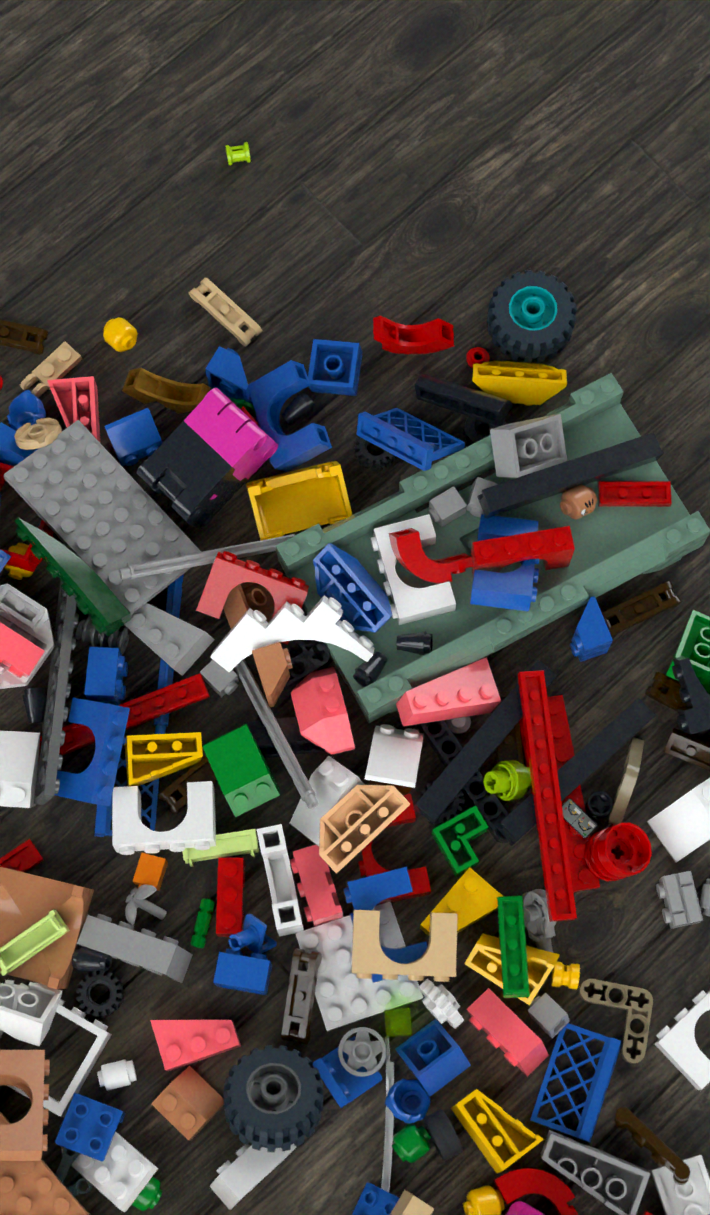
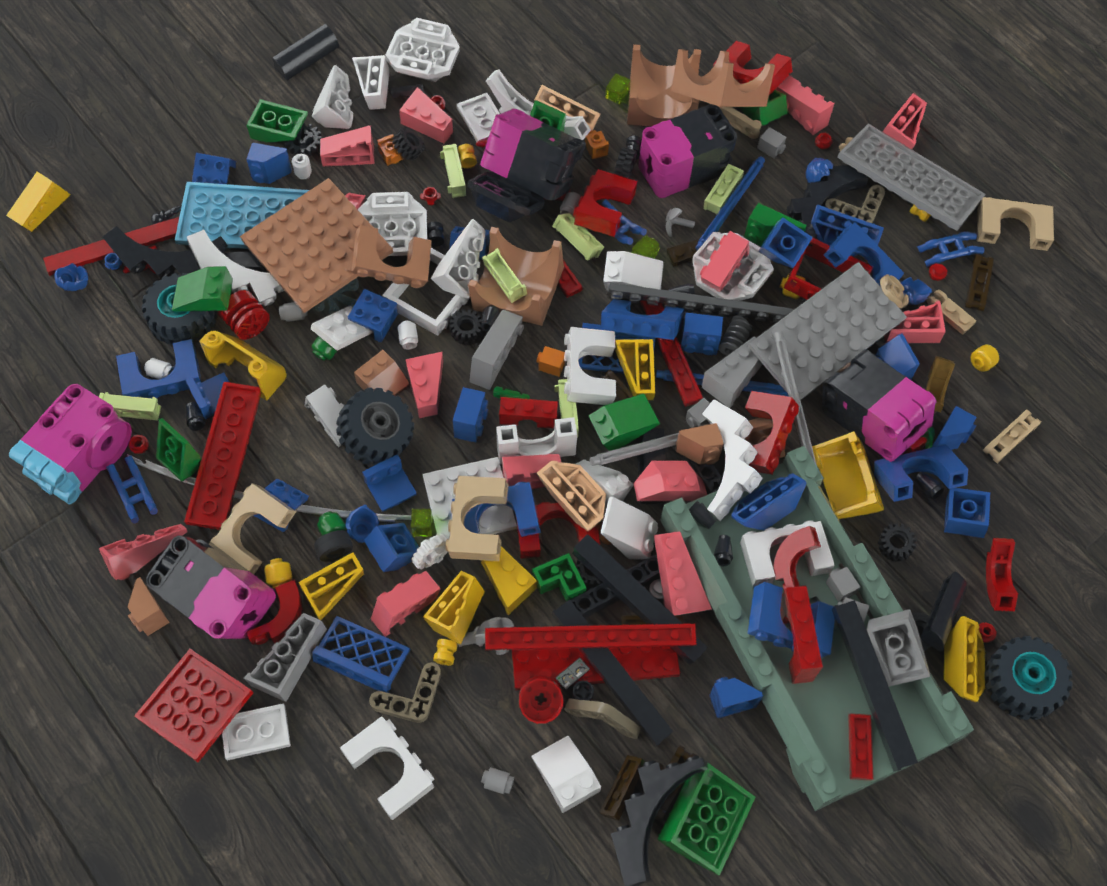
camera: 90 degrees right, 10 degrees down
dark green wedge [15,518,131,637] -> none
light grey plant [125,884,166,925] -> none
blue bracket [229,914,277,954] -> none
plate [281,948,322,1045] -> none
light grey wheel [338,1027,386,1077] -> none
blue fence [356,408,465,471] -> none
lime piece [484,760,532,801] -> none
green tile [497,895,530,998] -> none
light grey brick [528,993,570,1039] -> none
nougat head [560,485,597,520] -> none
dark brown plate [602,581,682,637] -> none
dark brown plate [615,1107,690,1185] -> none
light grey brick [656,871,703,929] -> none

